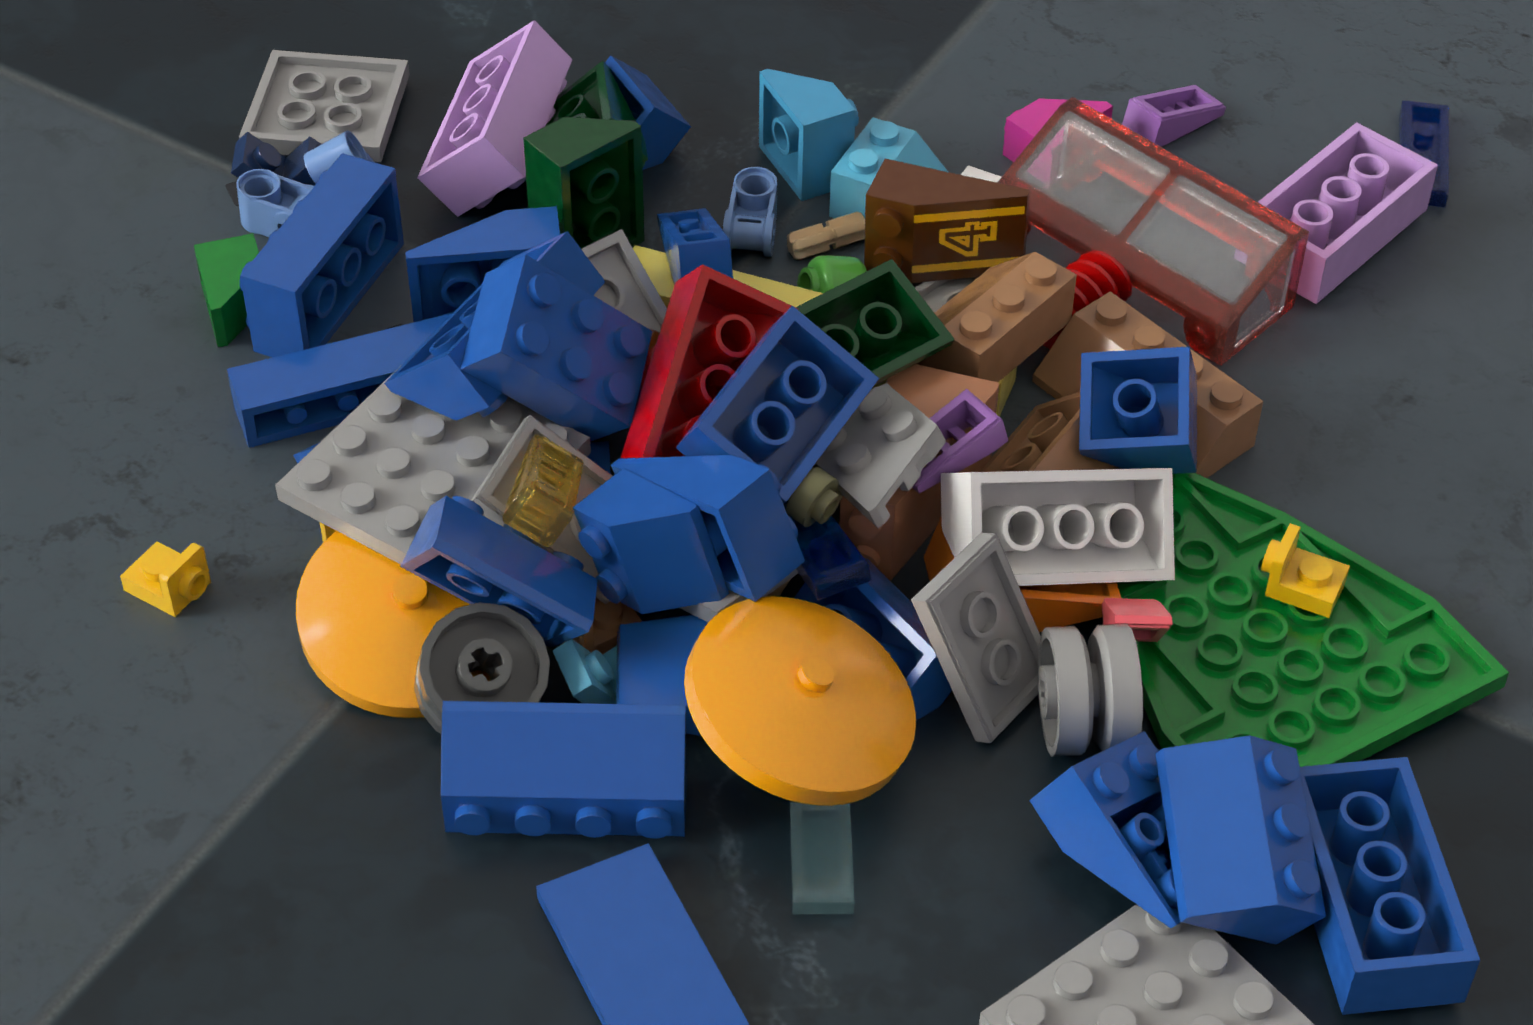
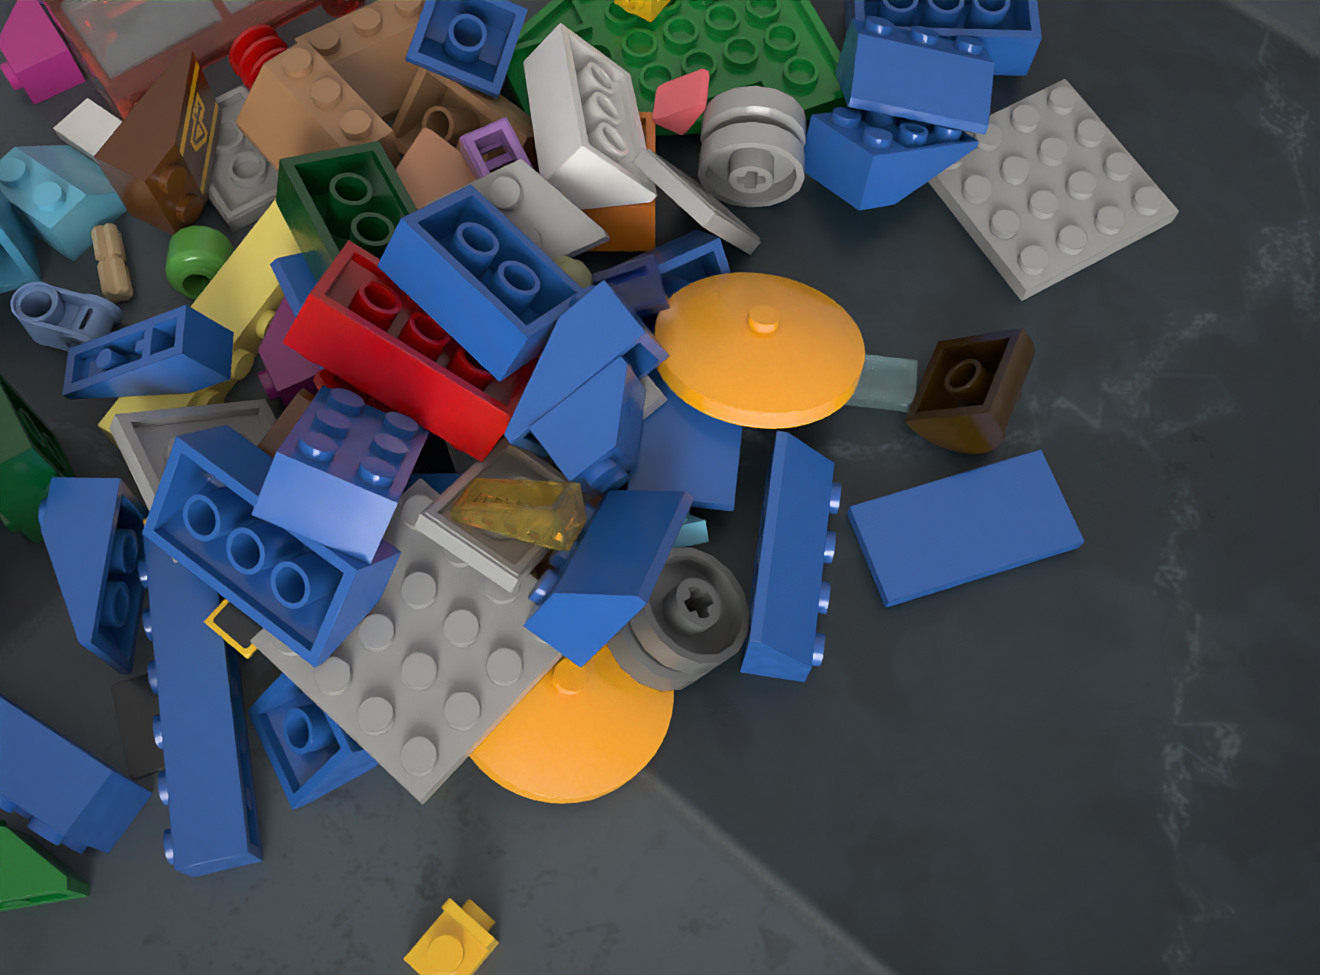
camera: 85 degrees left, 20 degrees up
none -> dark brown brick [904,328,1035,454]

